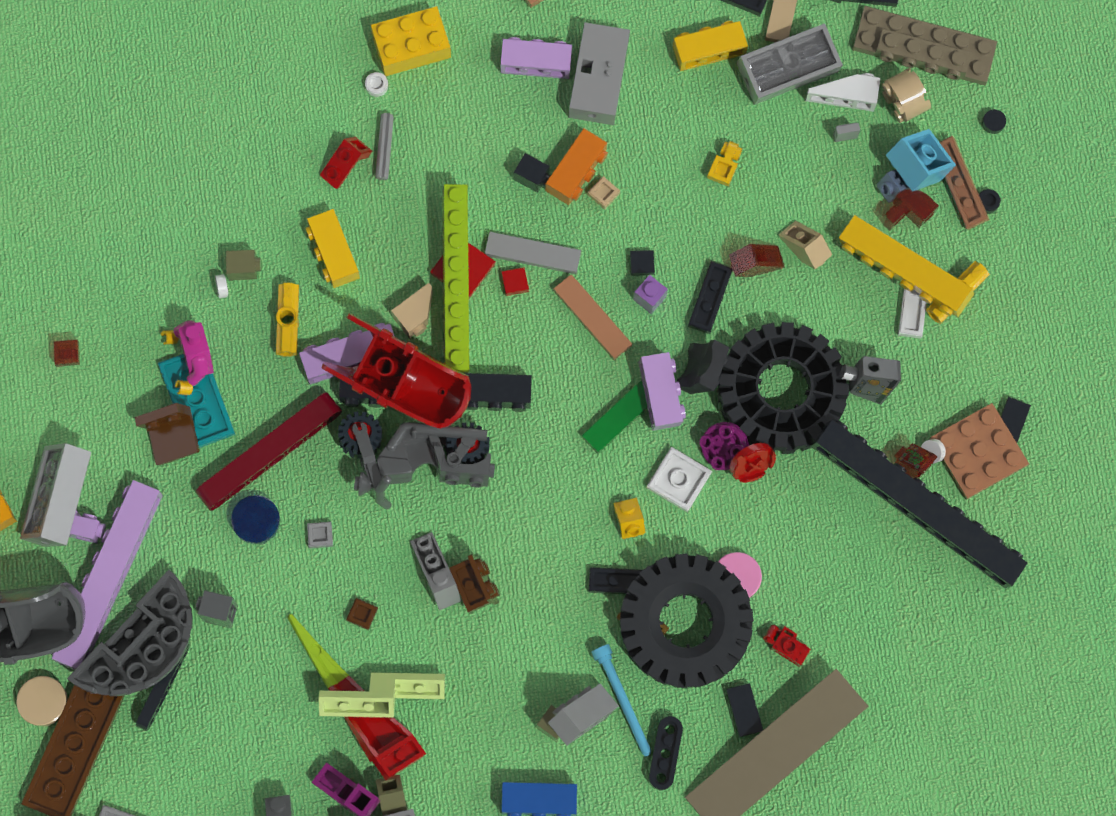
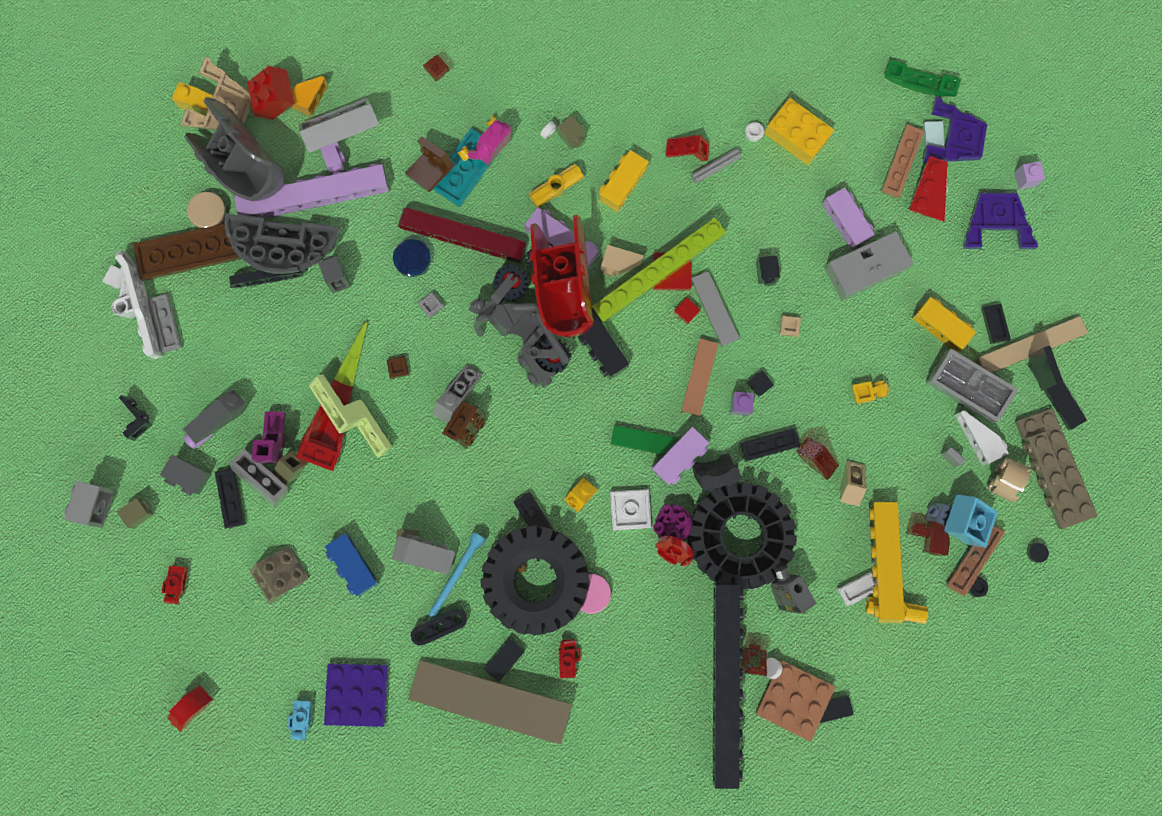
camera: 55 degrees right, 5 degrees up
orange brick [545,128,608,205] -> none

